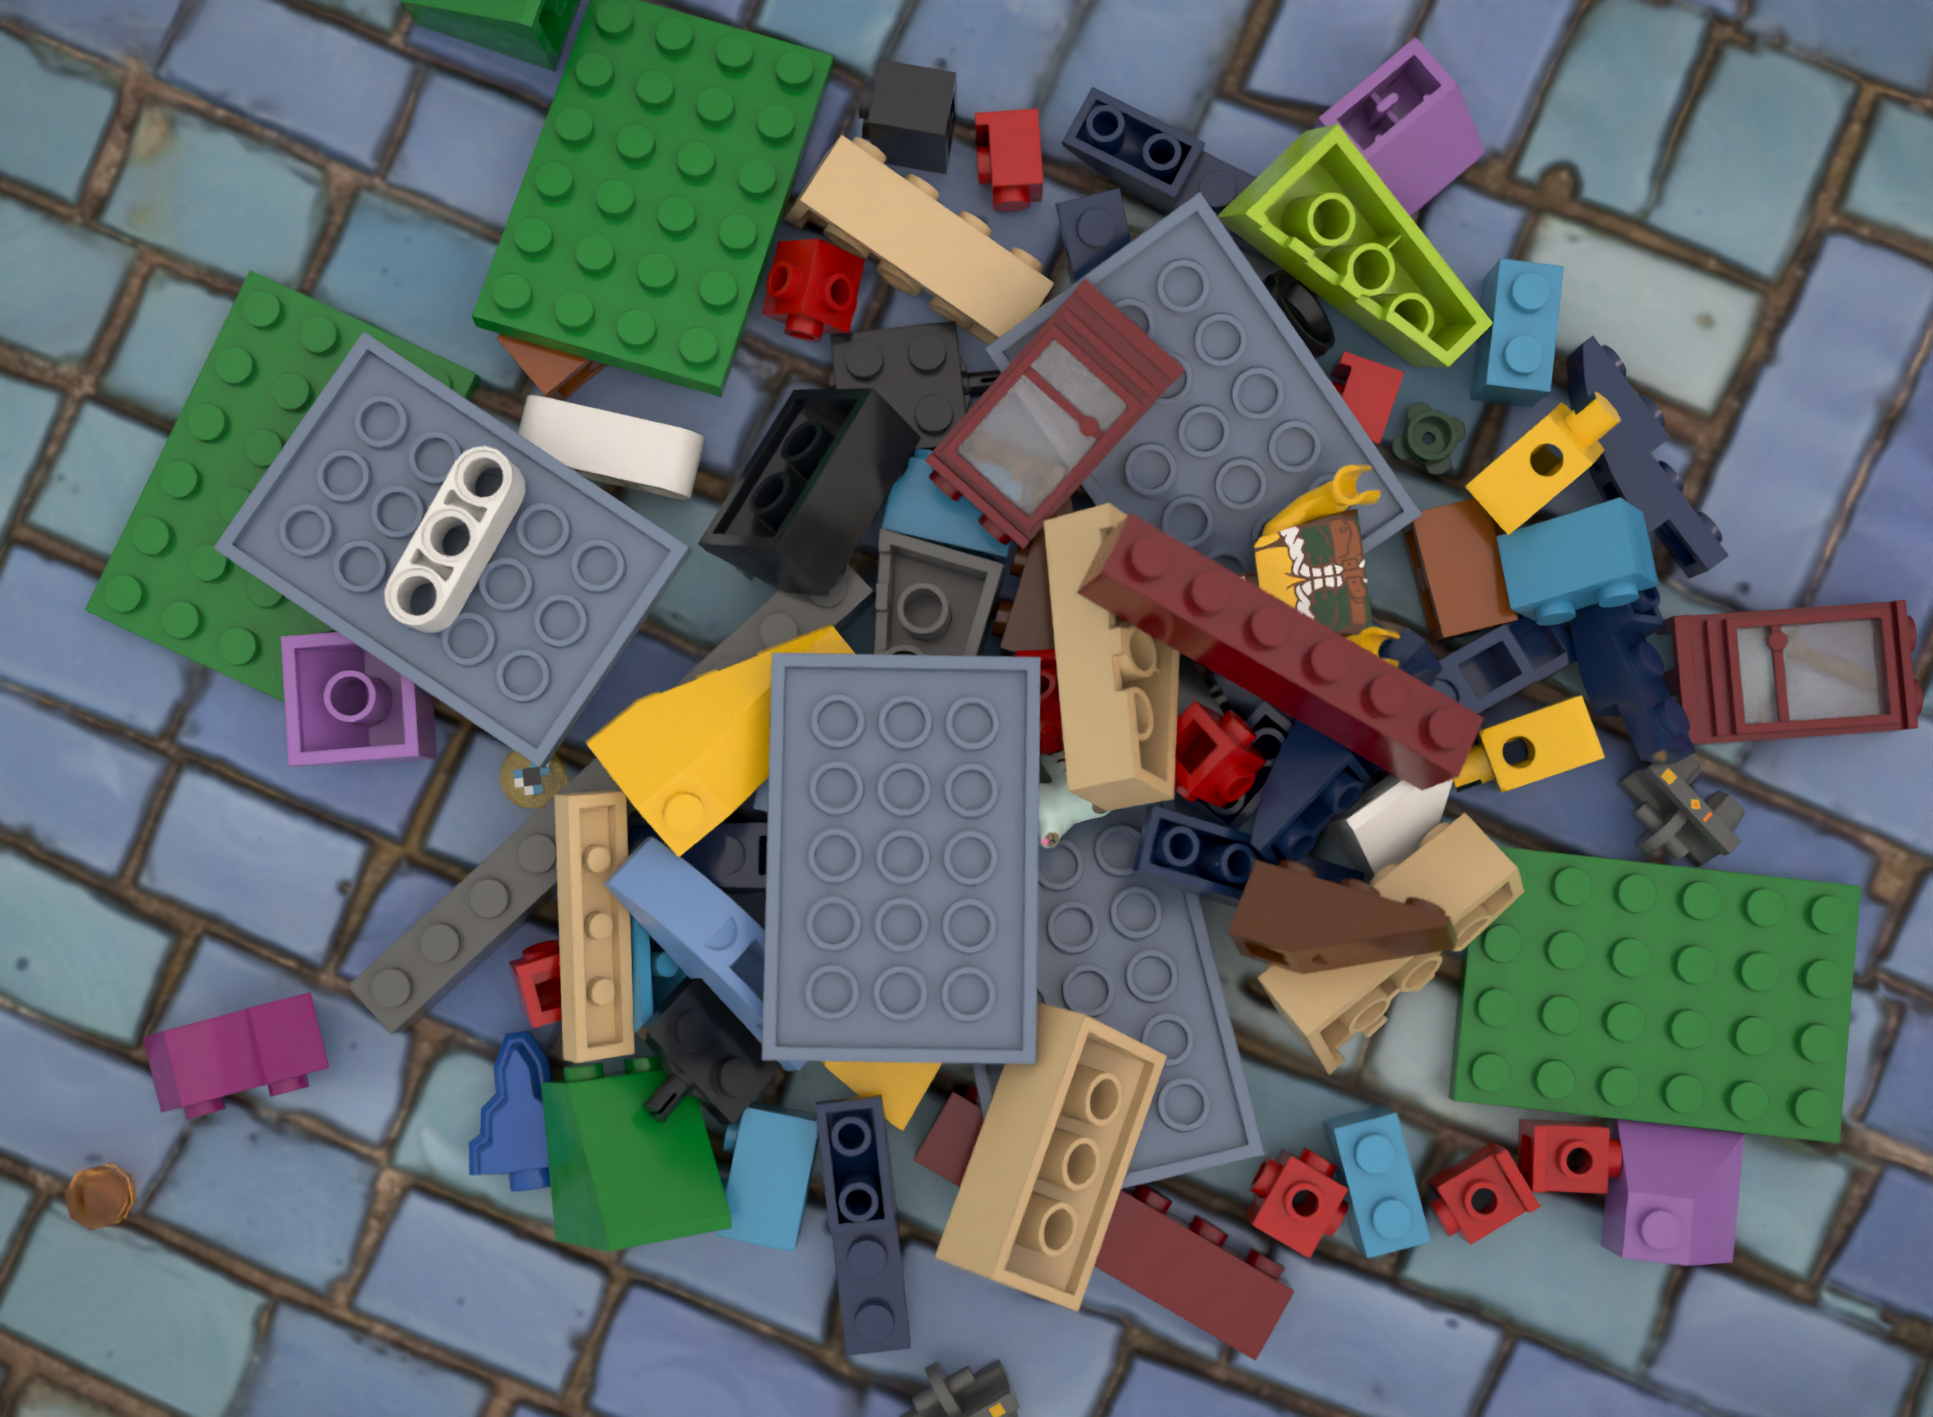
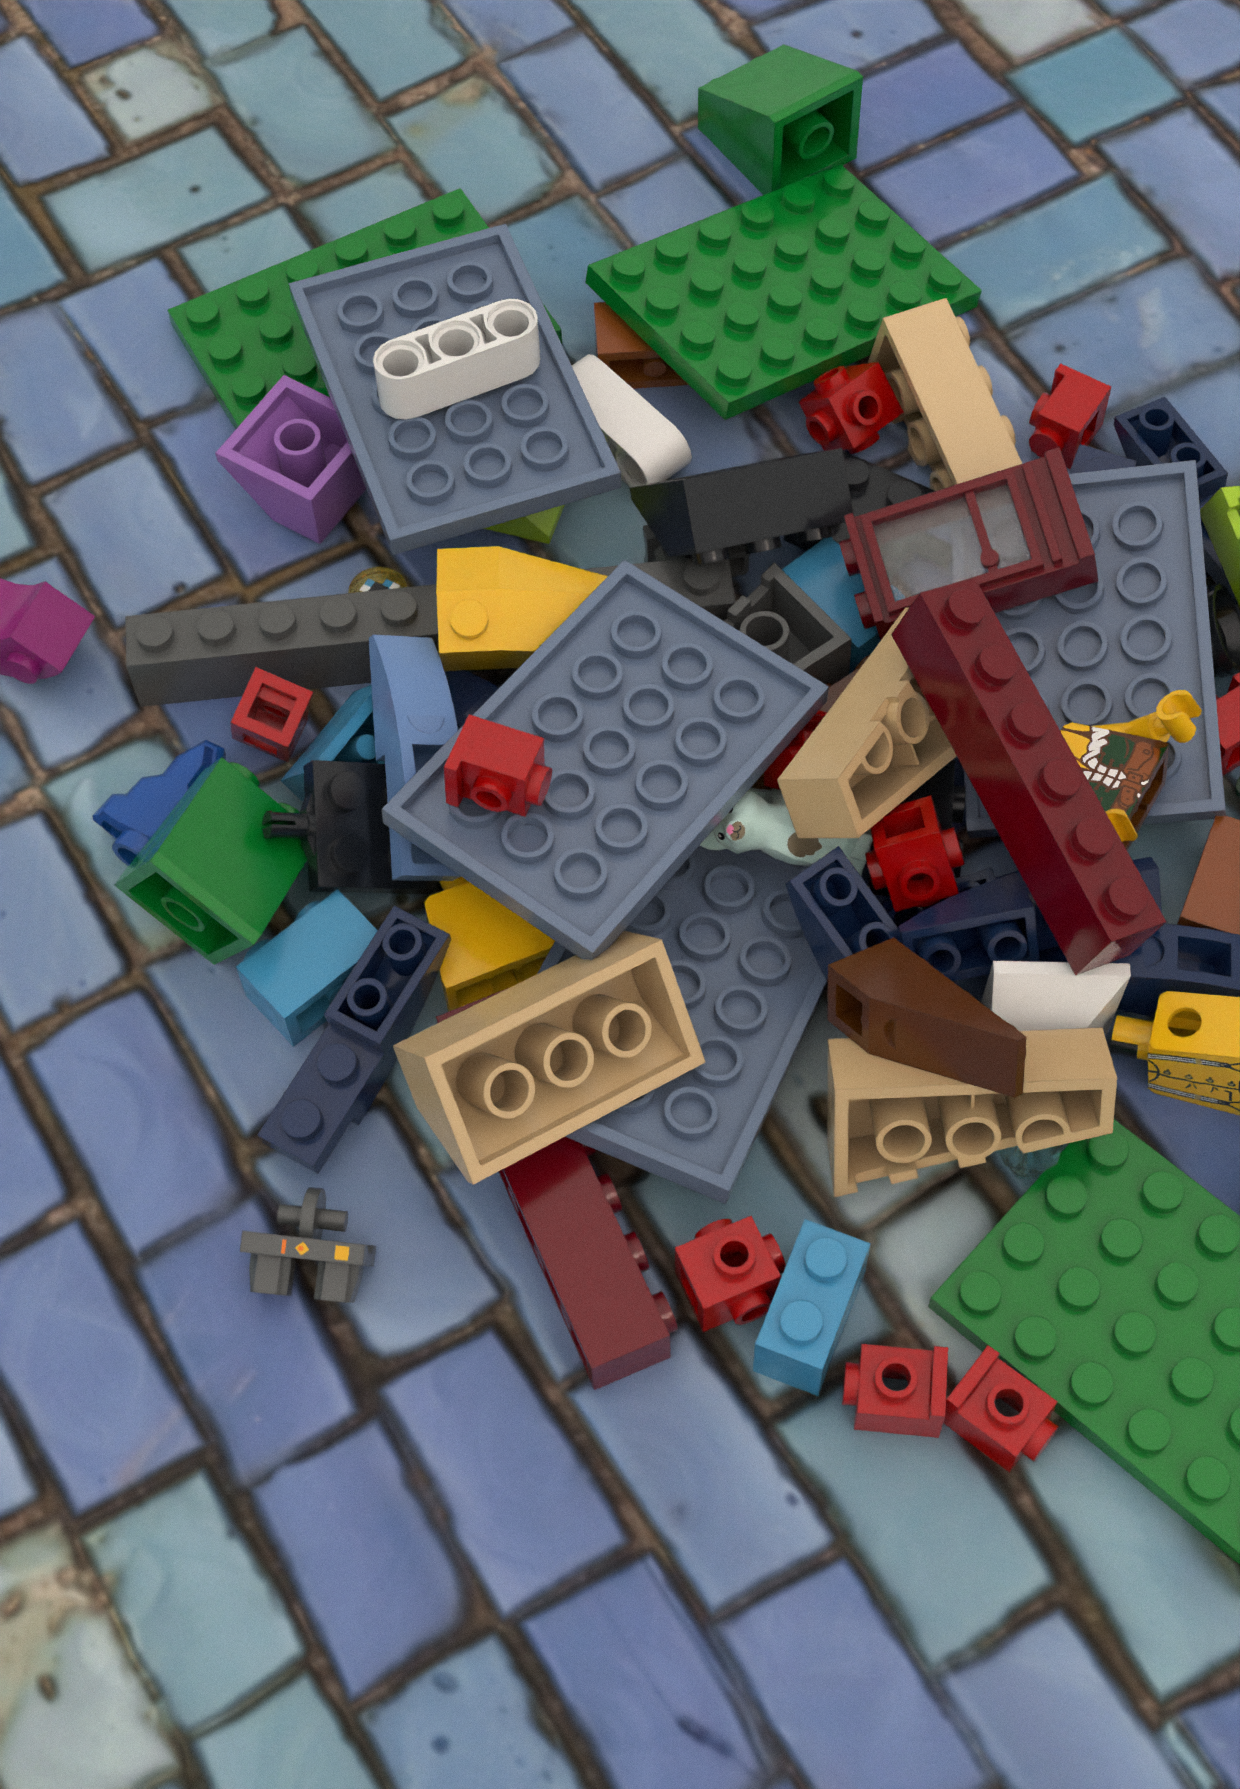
camera: 35 degrees right, 25 degrees down
tan plate [554,790,635,1063] -> none
black brick [859,59,957,174] -> none
medium lavender slope [1601,1118,1745,1266] -> none
none -> red brick [444,714,552,817]

